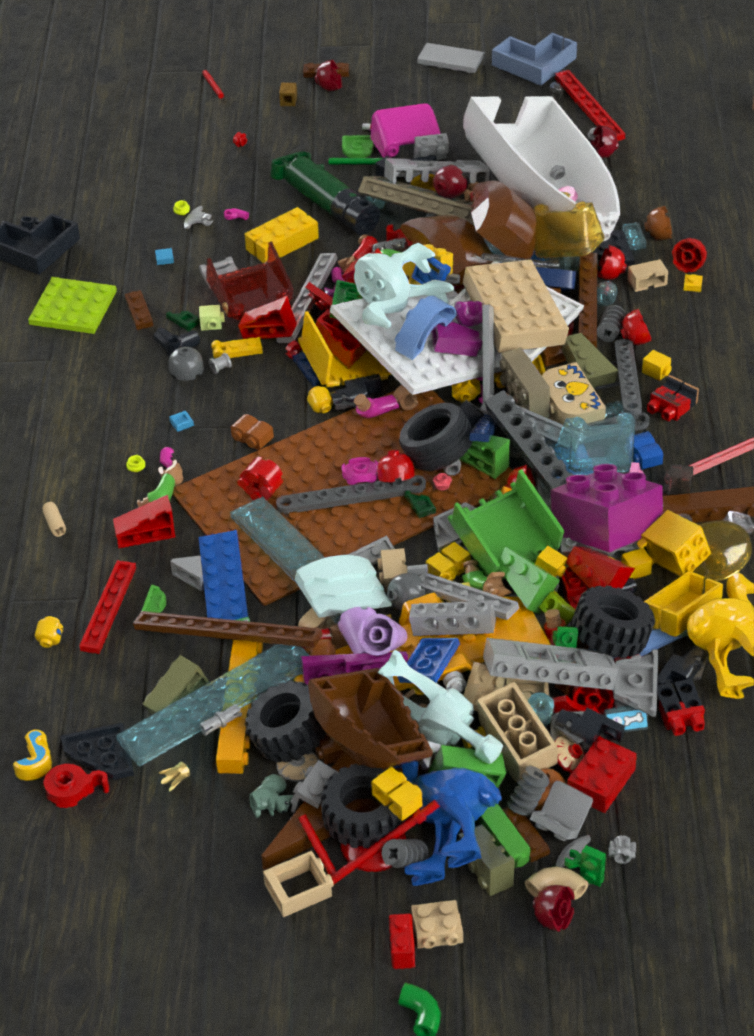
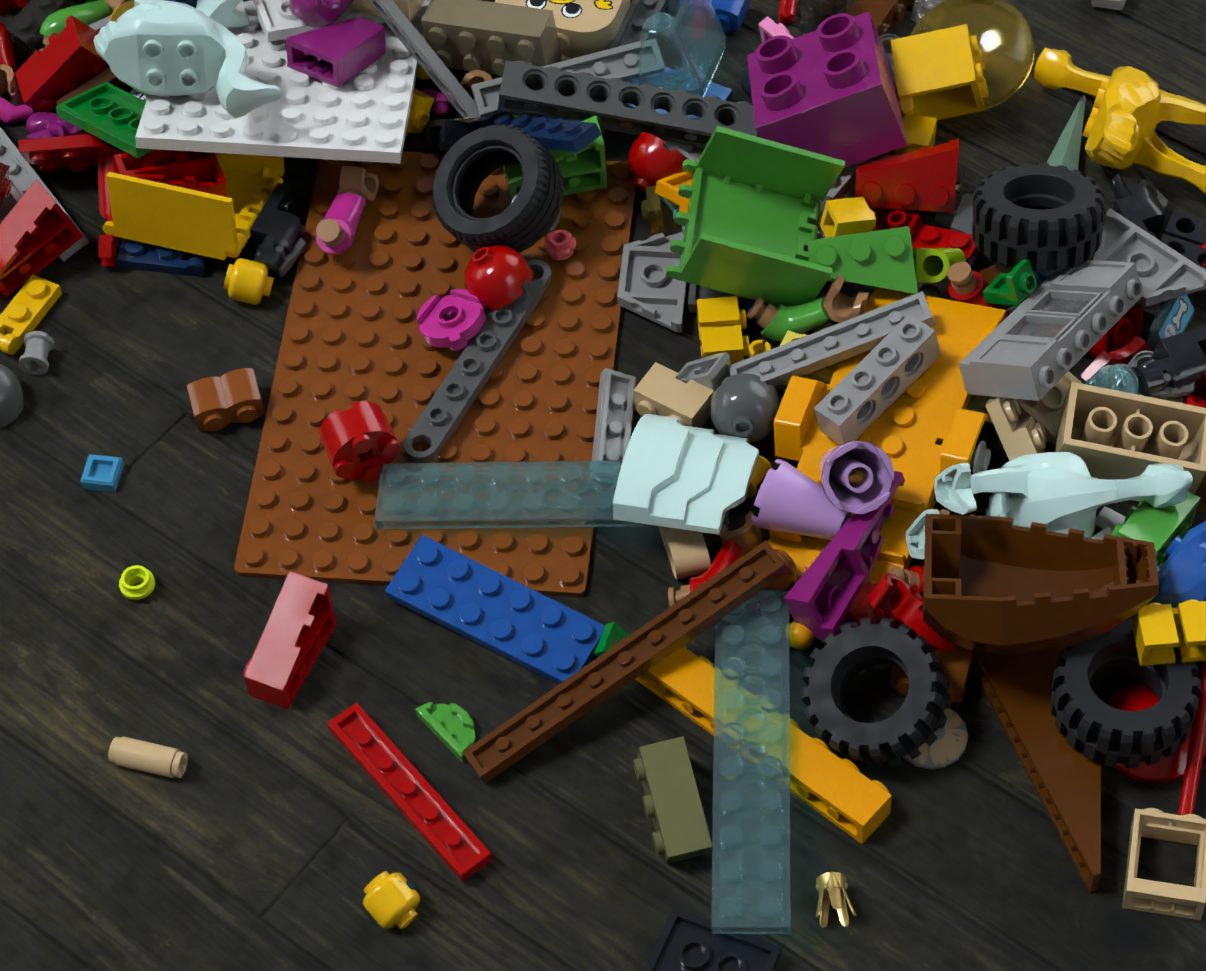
camera: 50 degrees left, 10 degrees up
piece [137,459,184,507] -> none
dark pink arm [160,447,174,468] -> none
light grey slope [170,556,204,591] -> none
light grey pin [199,704,242,736] -> none
sand green animal [249,774,293,818] -> none
light grey bracket [290,760,339,814] -> none
red bar [298,814,337,876] -> none
medium blue brick [395,296,456,360] -> none
blue tile [398,638,460,683] -> none
dark green tile [405,491,436,518] -> none
yellow piece [644,571,723,637] -> none

